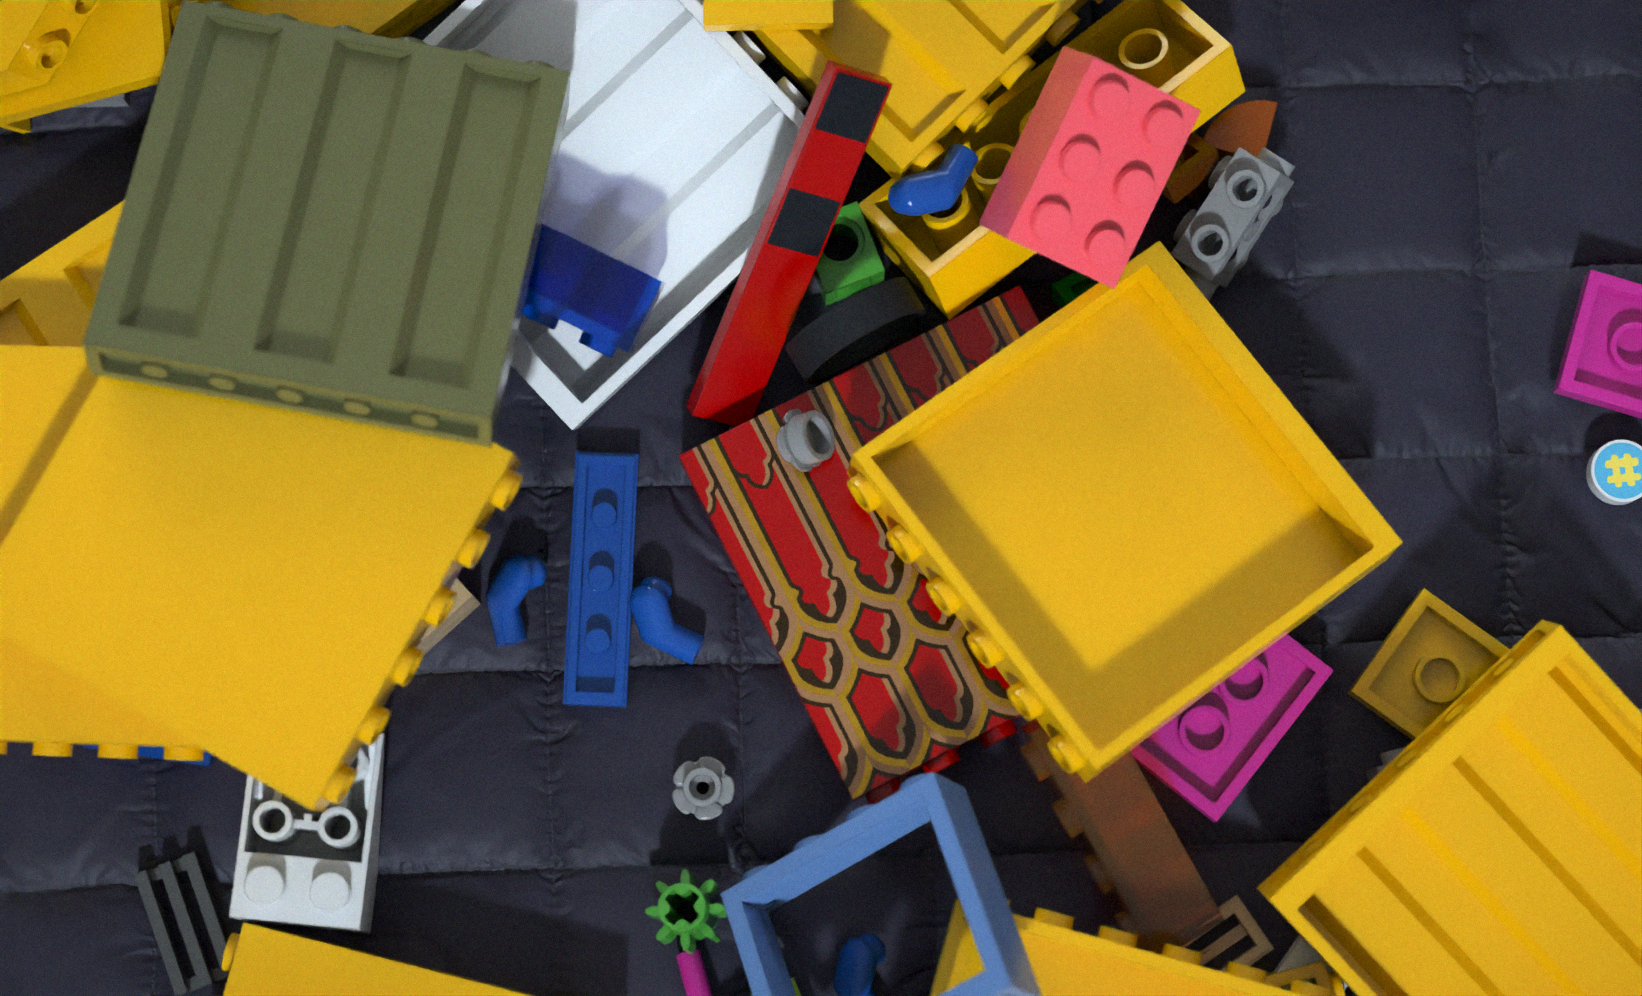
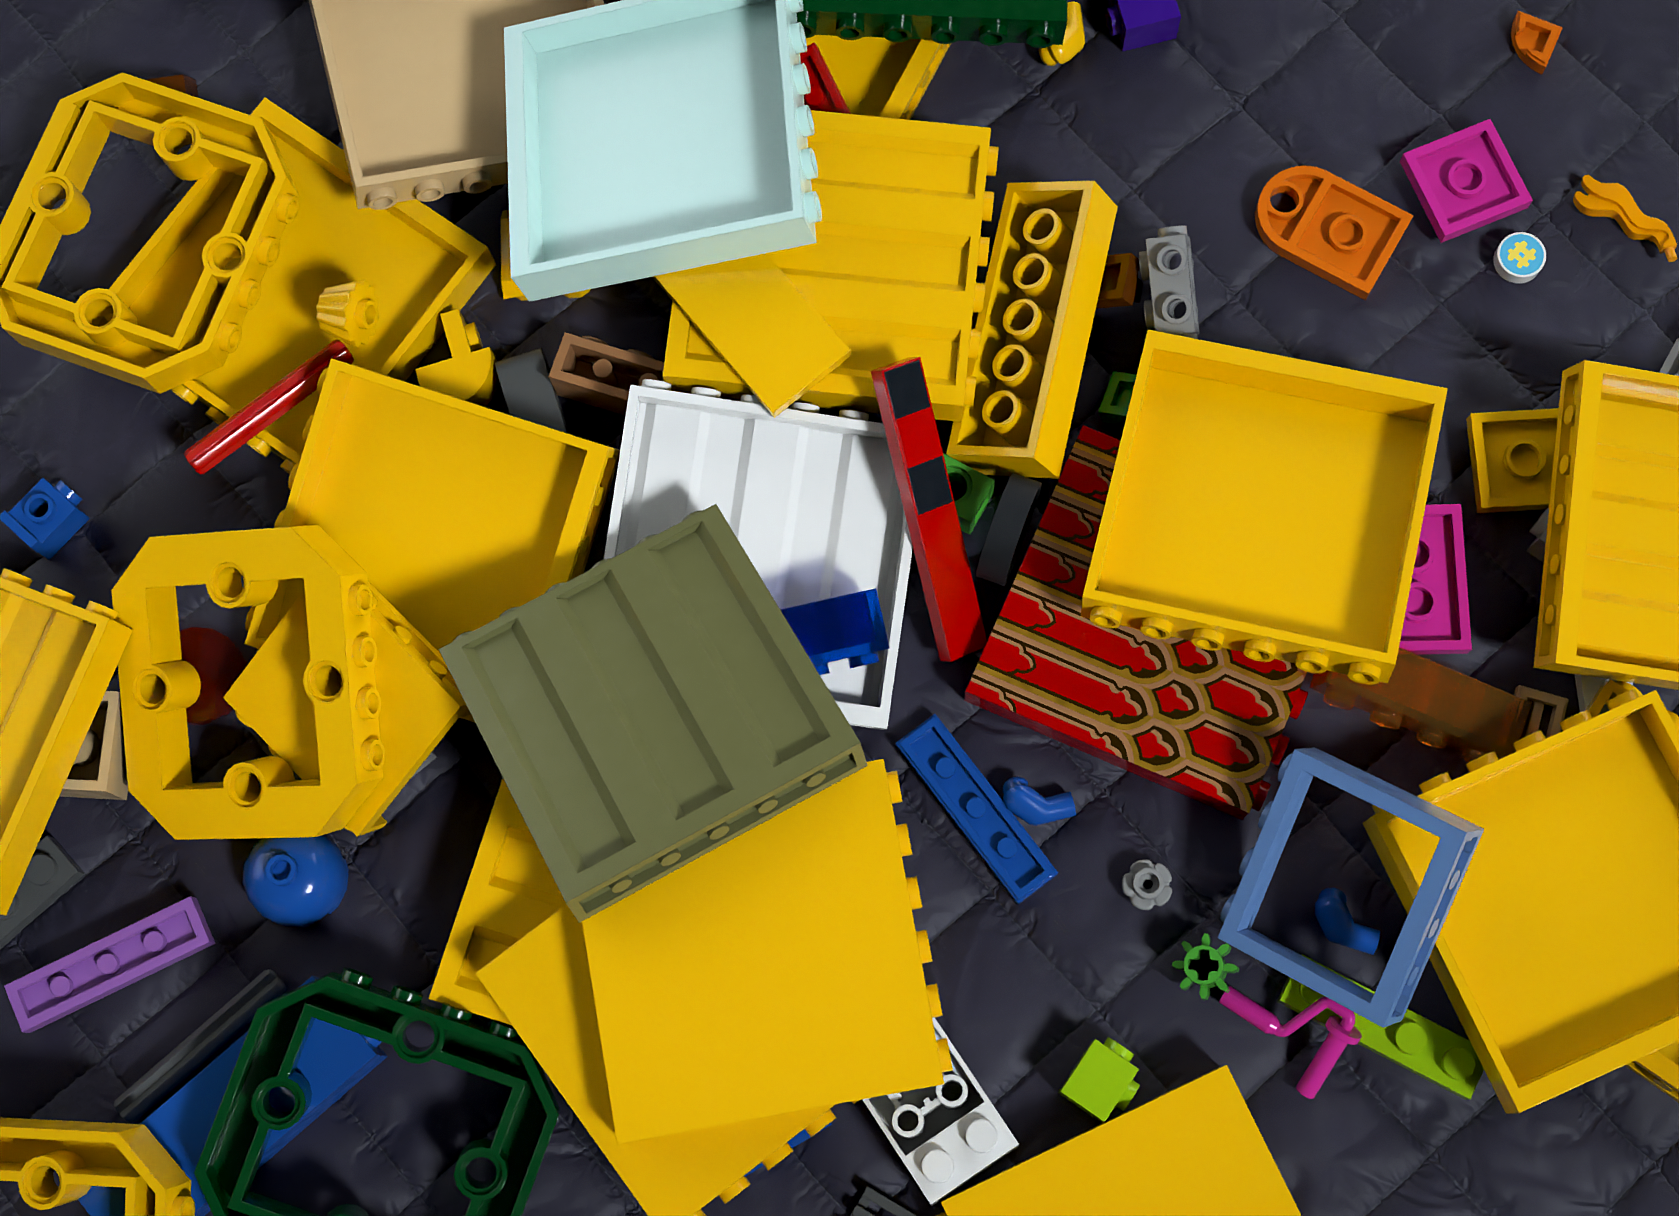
camera: 30 degrees left, 5 degrees down
blue arm [486,553,547,647] -> none
light grey plate [776,409,835,472] -> none
blue arm [888,144,978,216] -> none
coral brick [978,46,1201,289] -> none
orange tile [1203,100,1278,157] -> none
none -> lime brick [1058,1037,1140,1123]
none -> orange tile [1255,166,1414,301]

